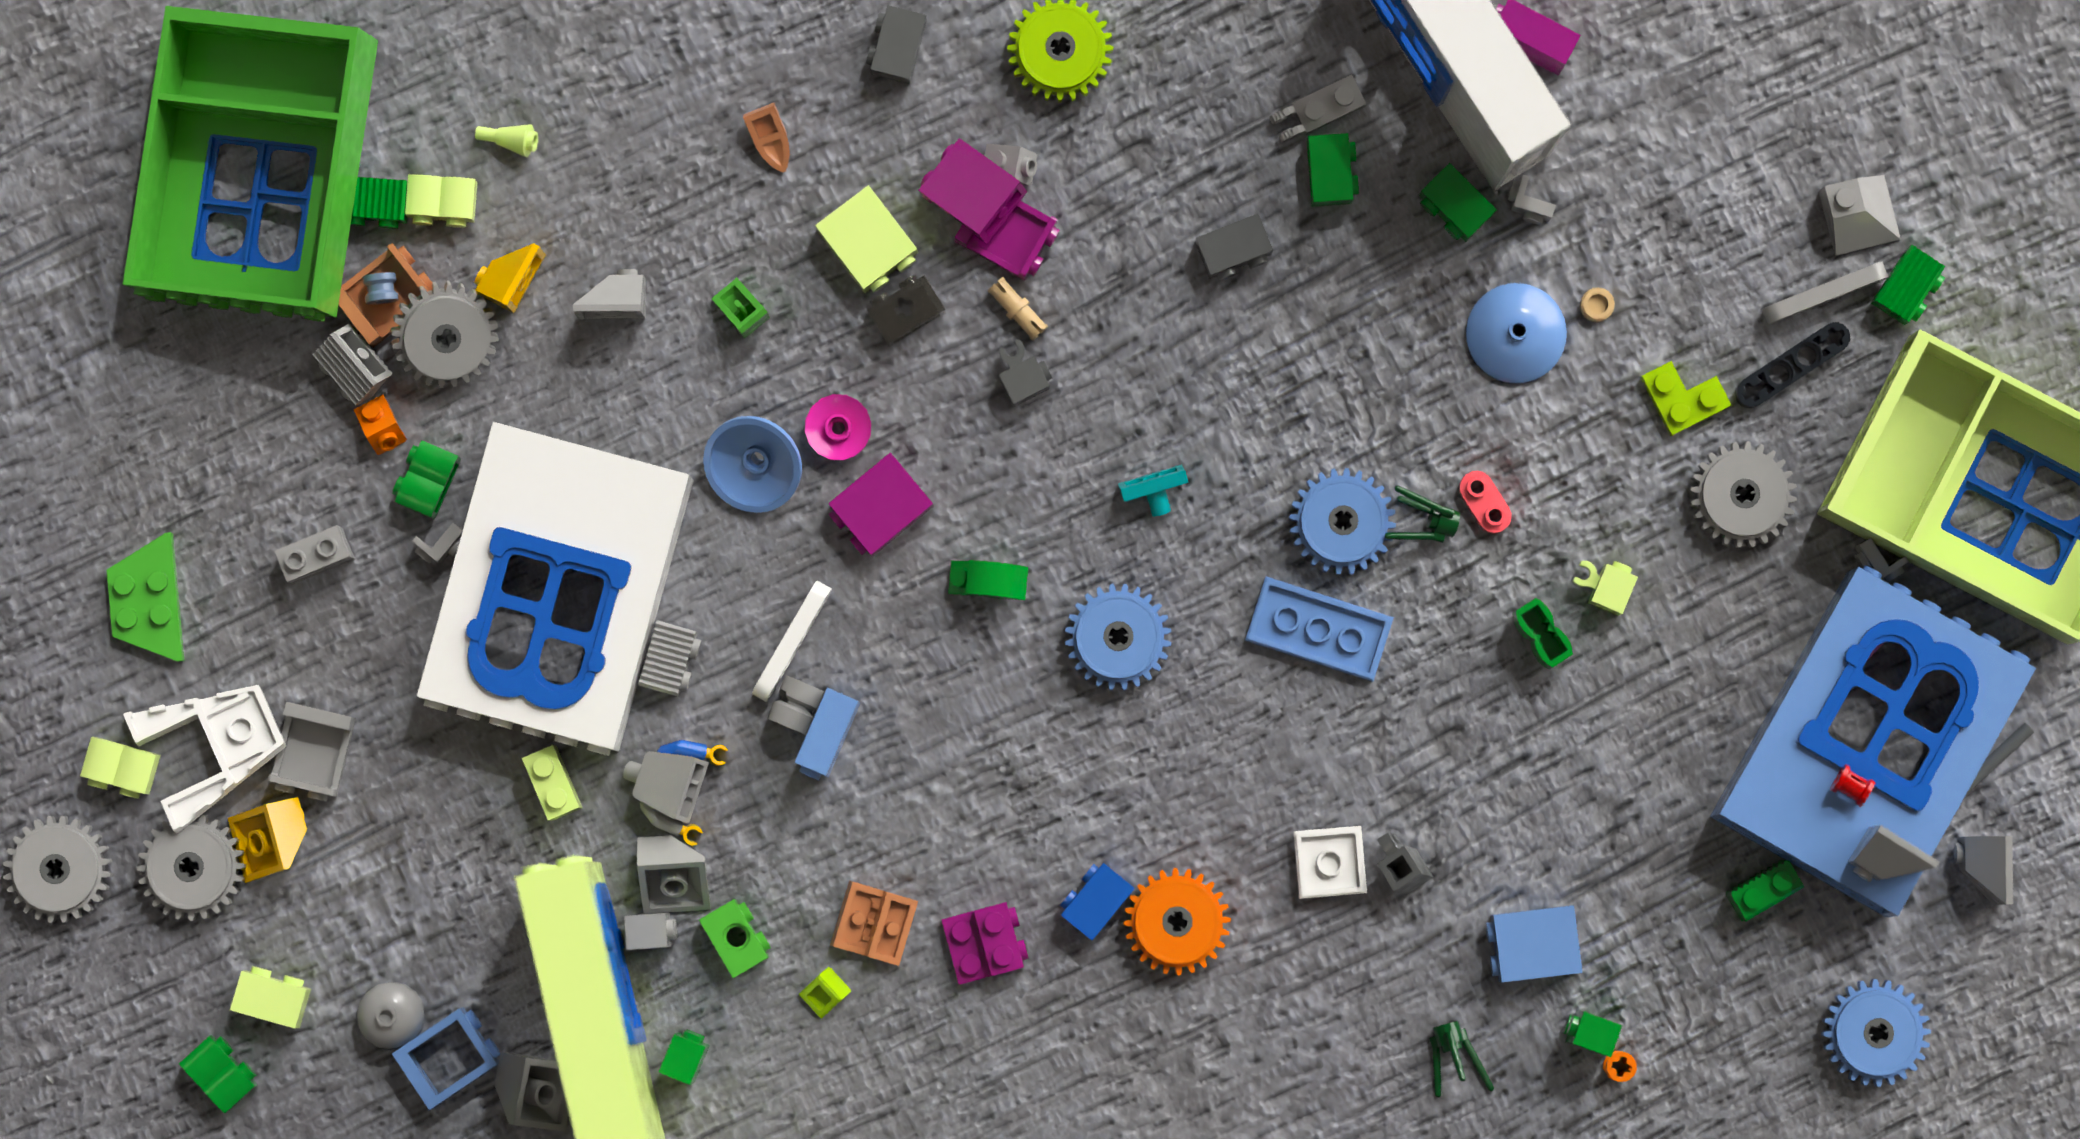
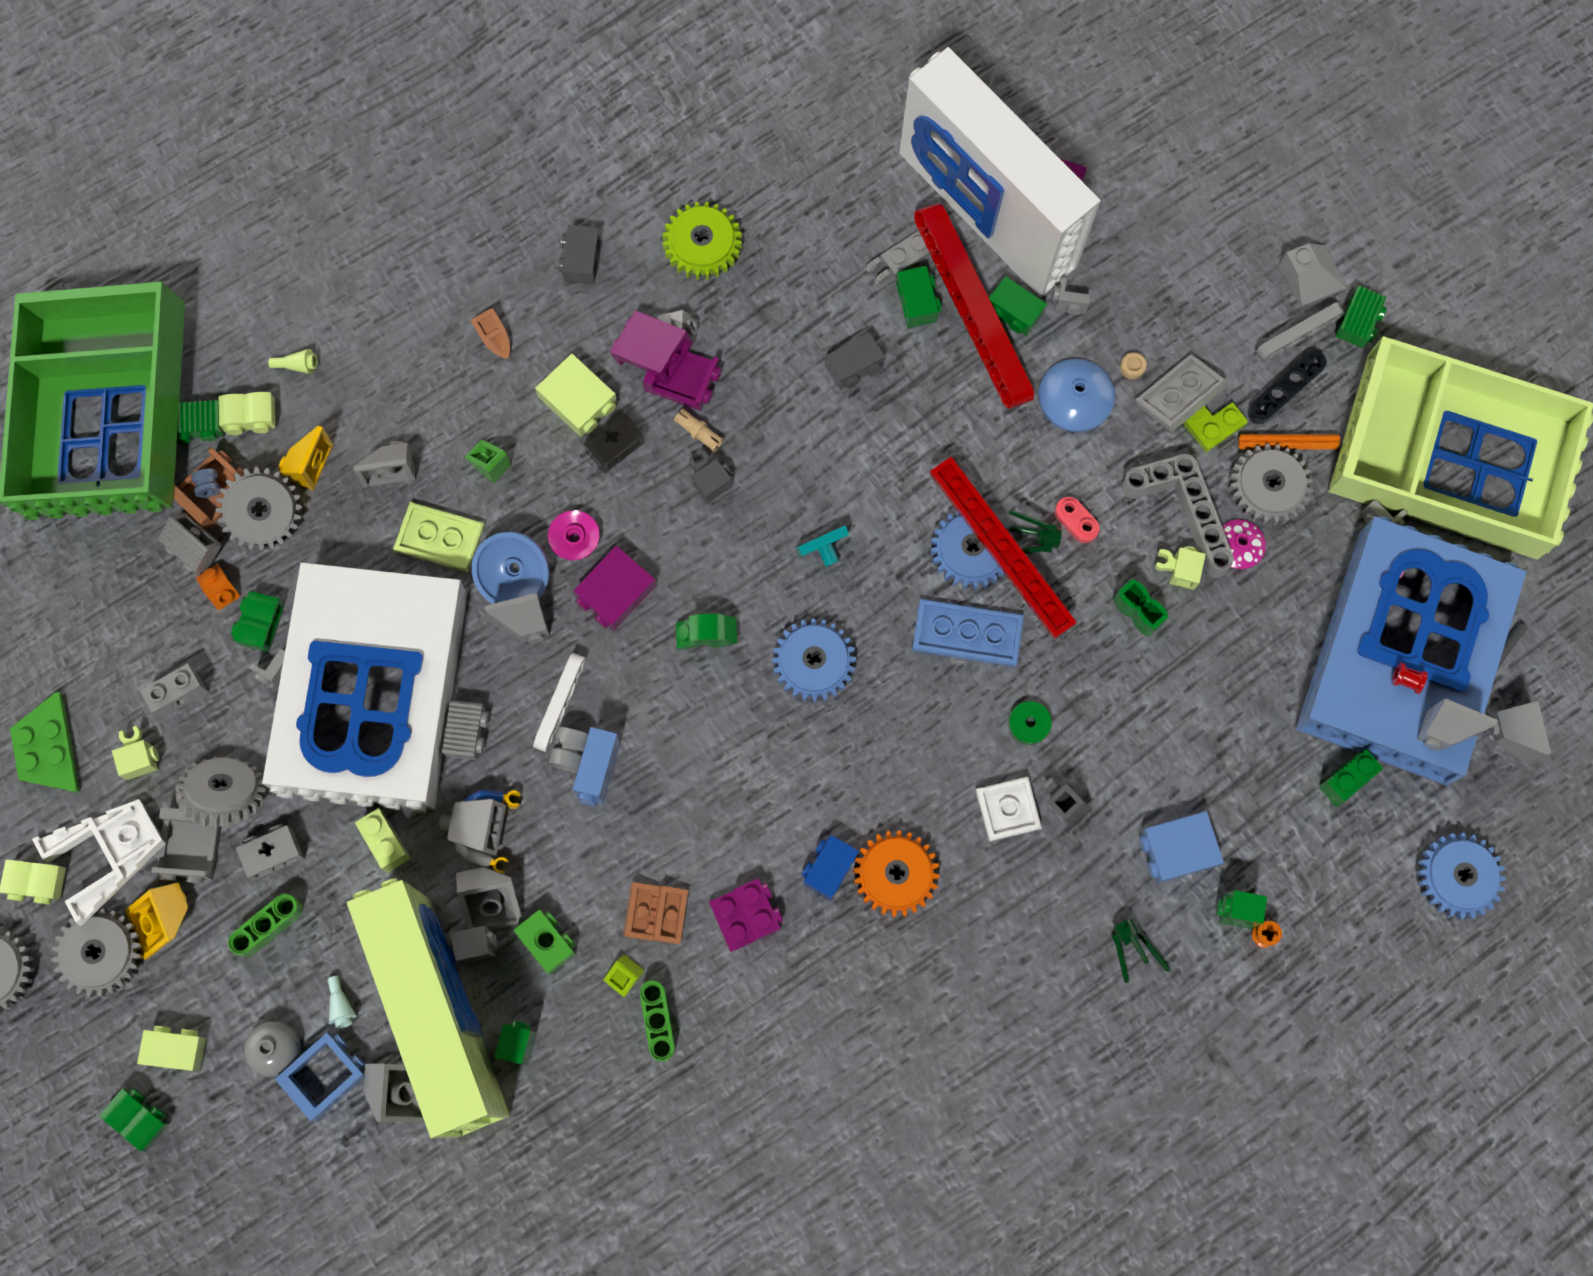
camera: 10 degrees left, 10 degrees down
none -> yellowish green brick [112,726,159,780]
none -> light grey gear [176,756,266,828]
none -> bright green beam [228,894,303,957]
none -> light grey brick [236,824,305,881]
none -> light aqua cone [328,976,357,1028]
none -> yellowish green tile [393,502,485,573]
none -> light grey slope [484,593,549,644]
none -> bright green beam [640,981,675,1062]
none -> red beam [914,203,1034,409]
none -> red plate [929,457,1077,640]
none -> green piece [1008,701,1052,745]
none -> light grey beam [1121,454,1234,578]
none -> light grey tile [1135,354,1228,433]
none -> dark pink dish [1214,519,1266,570]
none -> orange axle [1238,434,1340,449]

